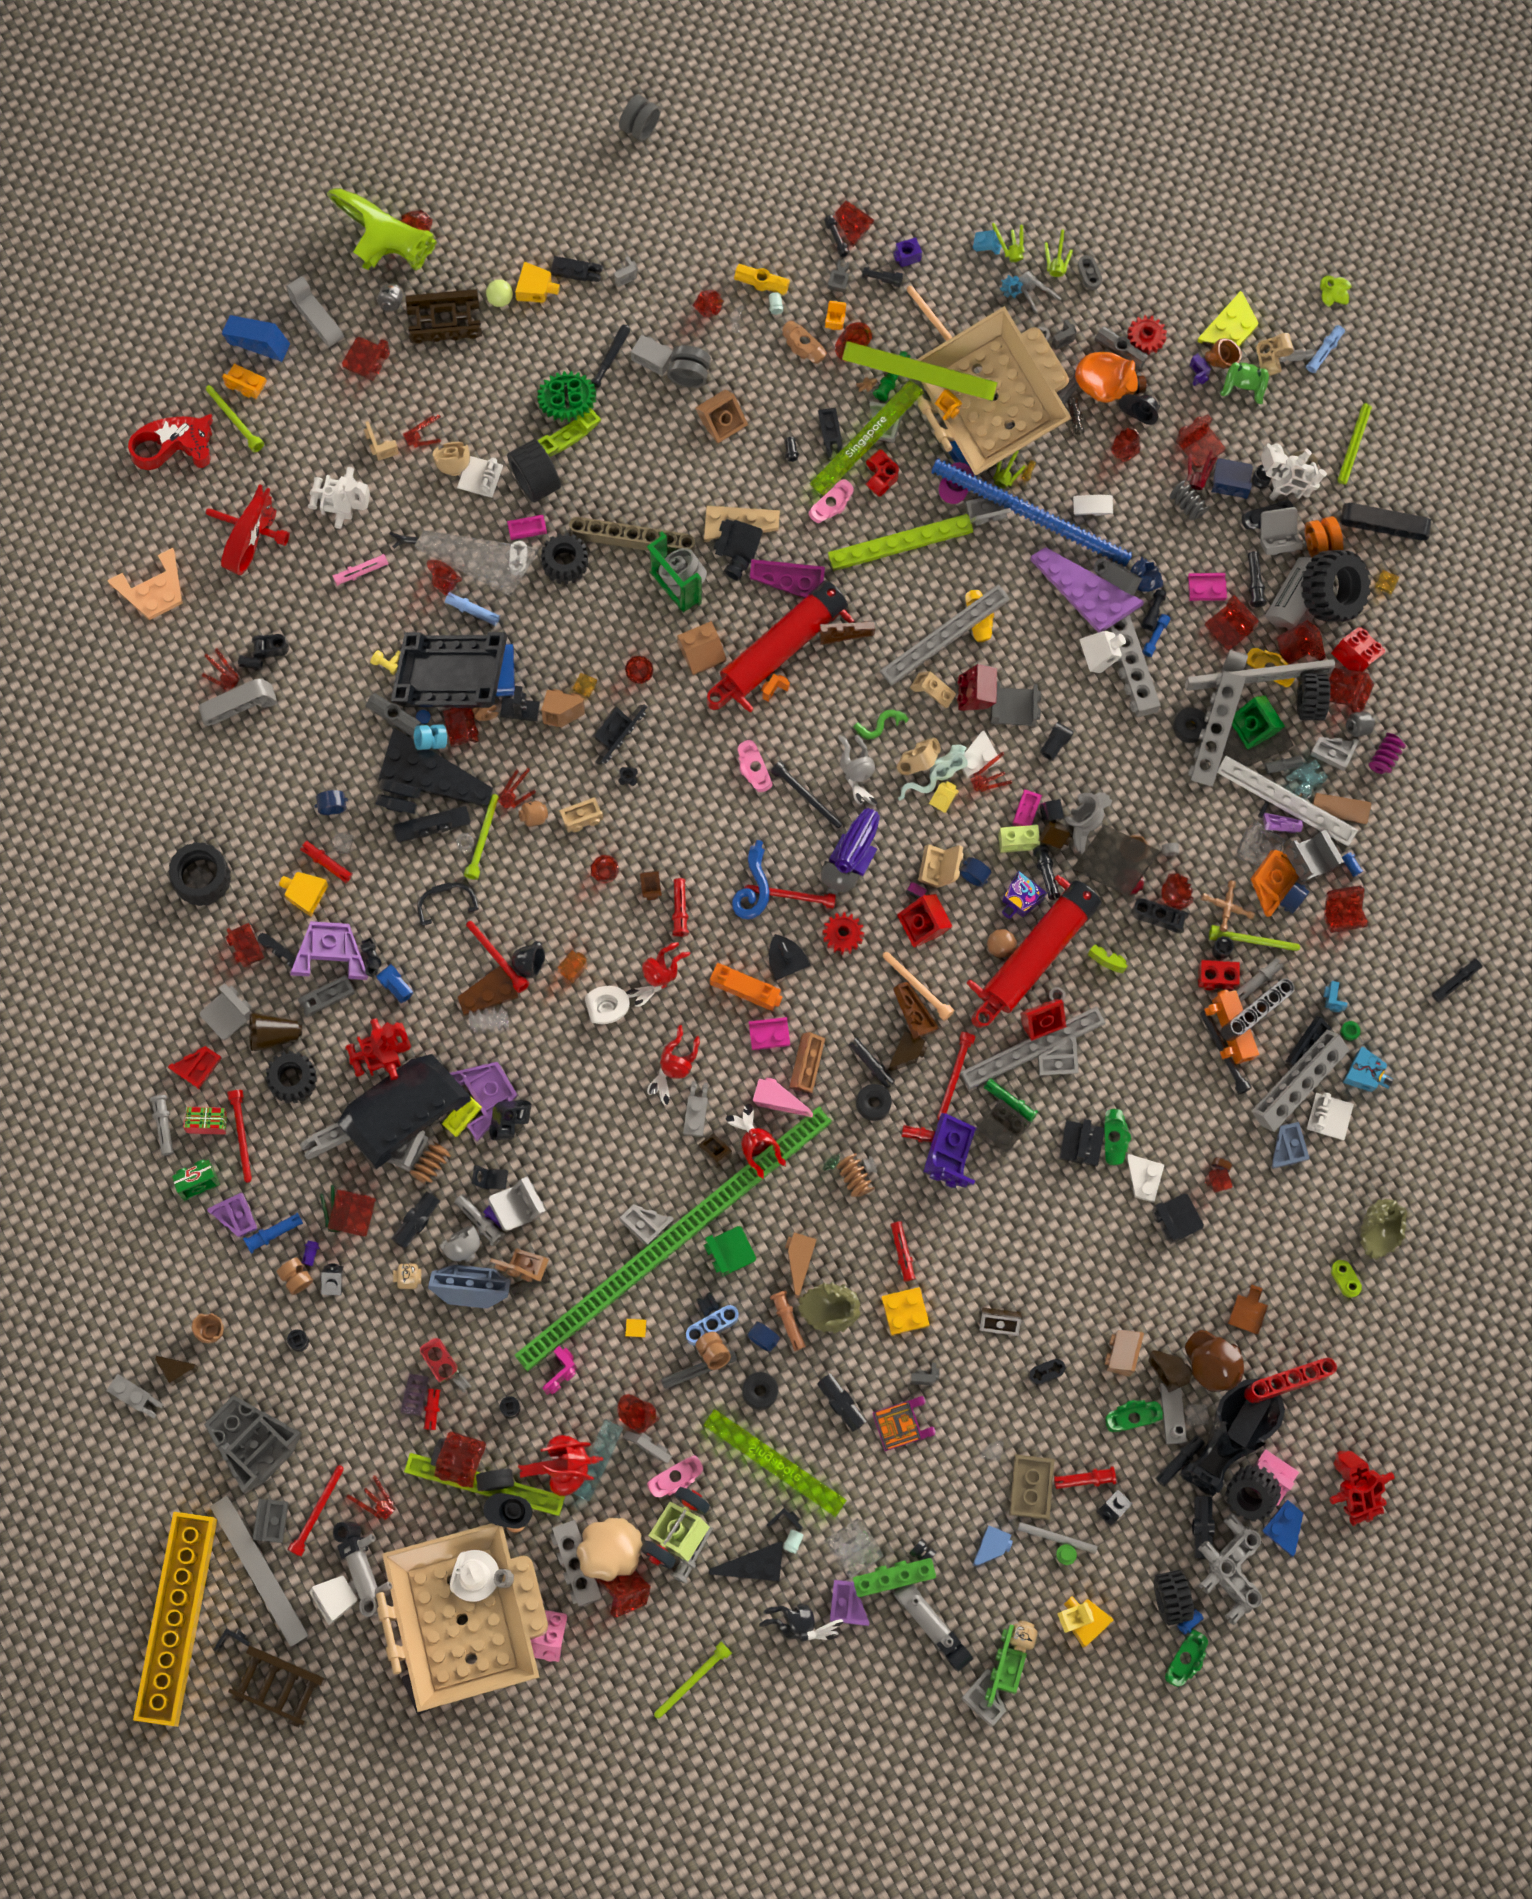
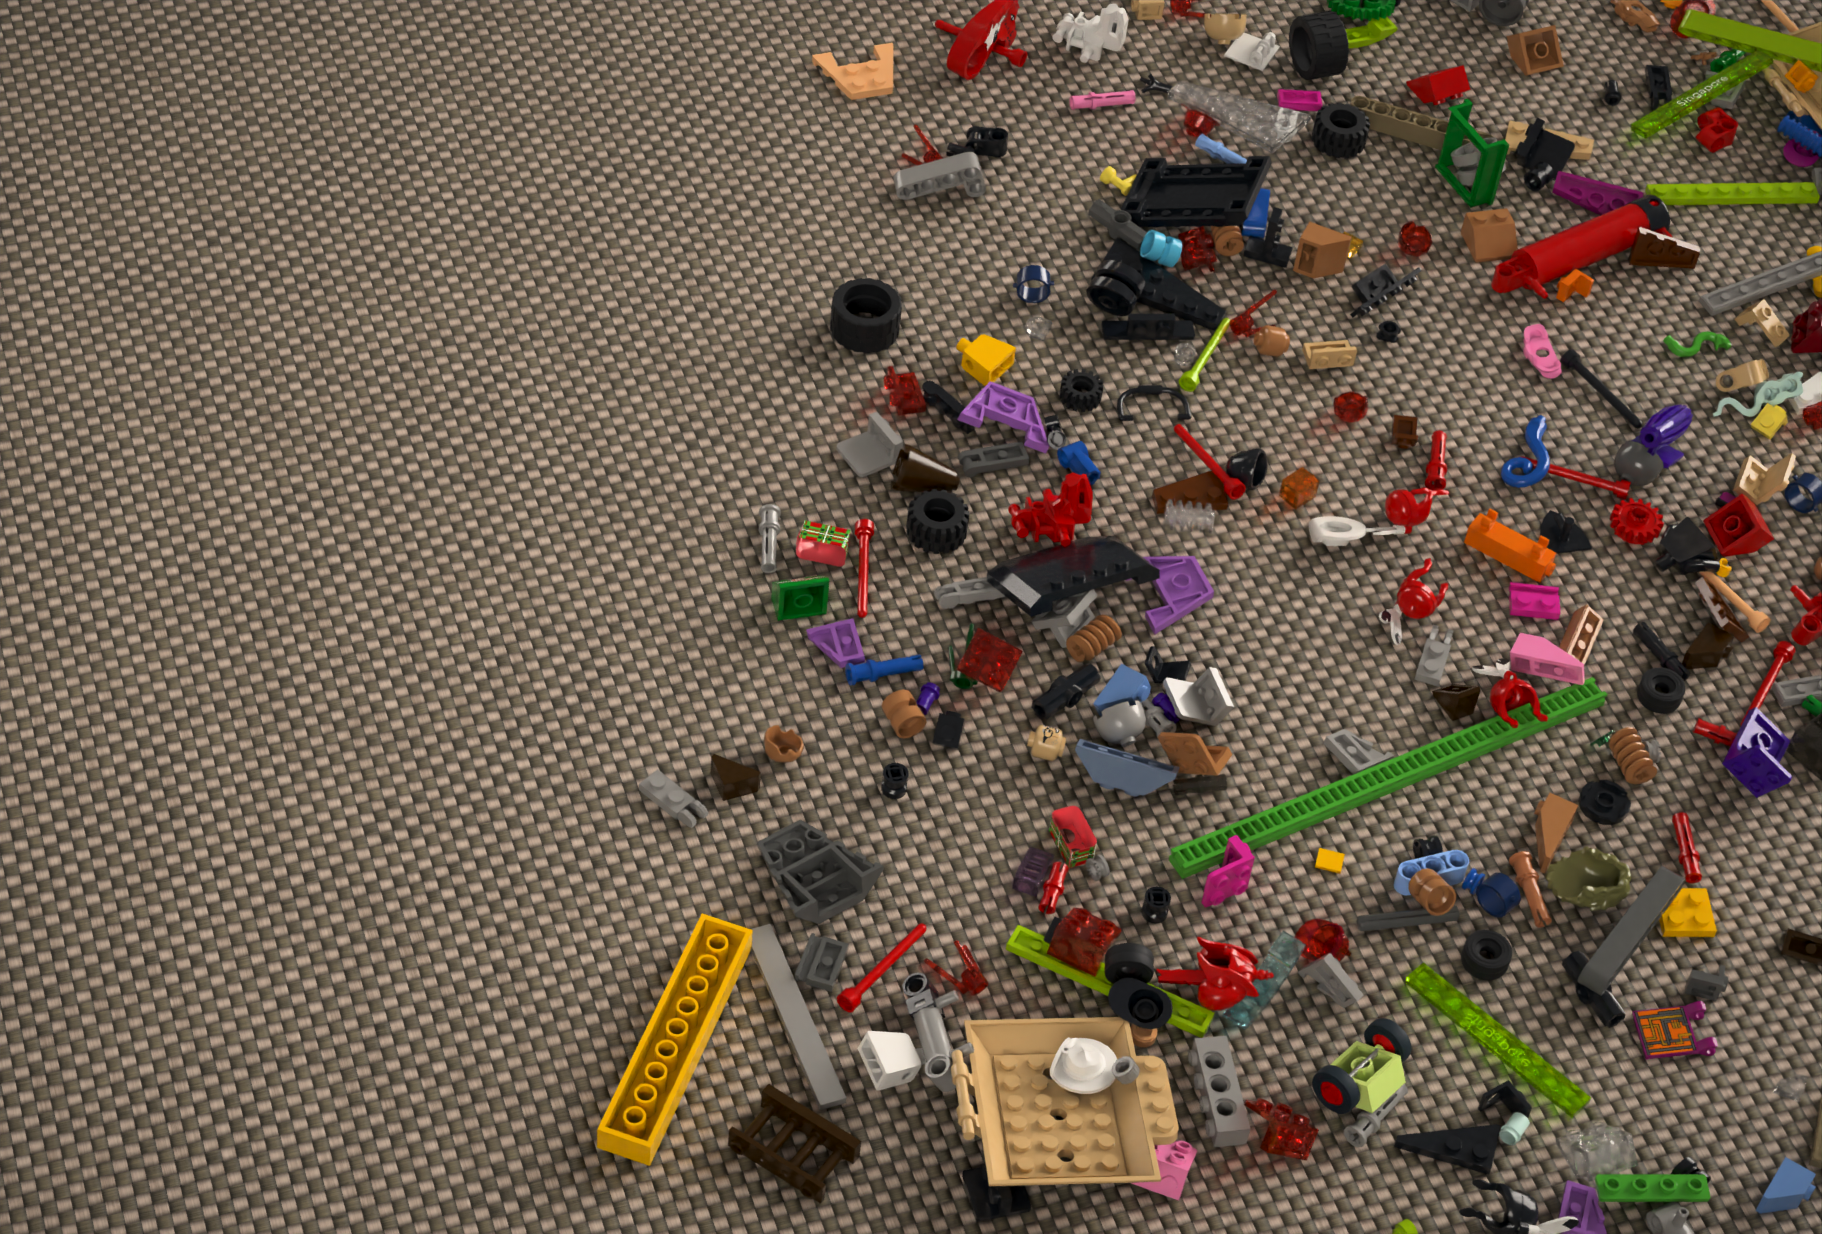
camera: 10 degrees right, 25 degrees down
red wing [168,1046,222,1089] -> none
black bracket [213,1628,252,1652] -> none
red pin [300,840,353,884] -> none
neon yellow plate [442,1096,482,1137] -> none
black piece [489,1100,532,1141] -> none
tan piece [576,1518,642,1581] -> none
bright pink piece [647,1455,703,1497] -> none
green bracket [703,1226,756,1277] -> none
bright pink piece [809,479,854,523] -> none
light grey hair [838,735,877,806] -> none
none -> black tyre [1059,369,1103,412]
none -> medium blue slope [1093,664,1151,716]
none -> red slope [1406,65,1470,106]
none -> blue bush [1462,868,1485,895]
none -> dark grey beam [1577,866,1686,996]
none -> black tile [1578,780,1631,825]
none -> black torso [1654,517,1732,577]

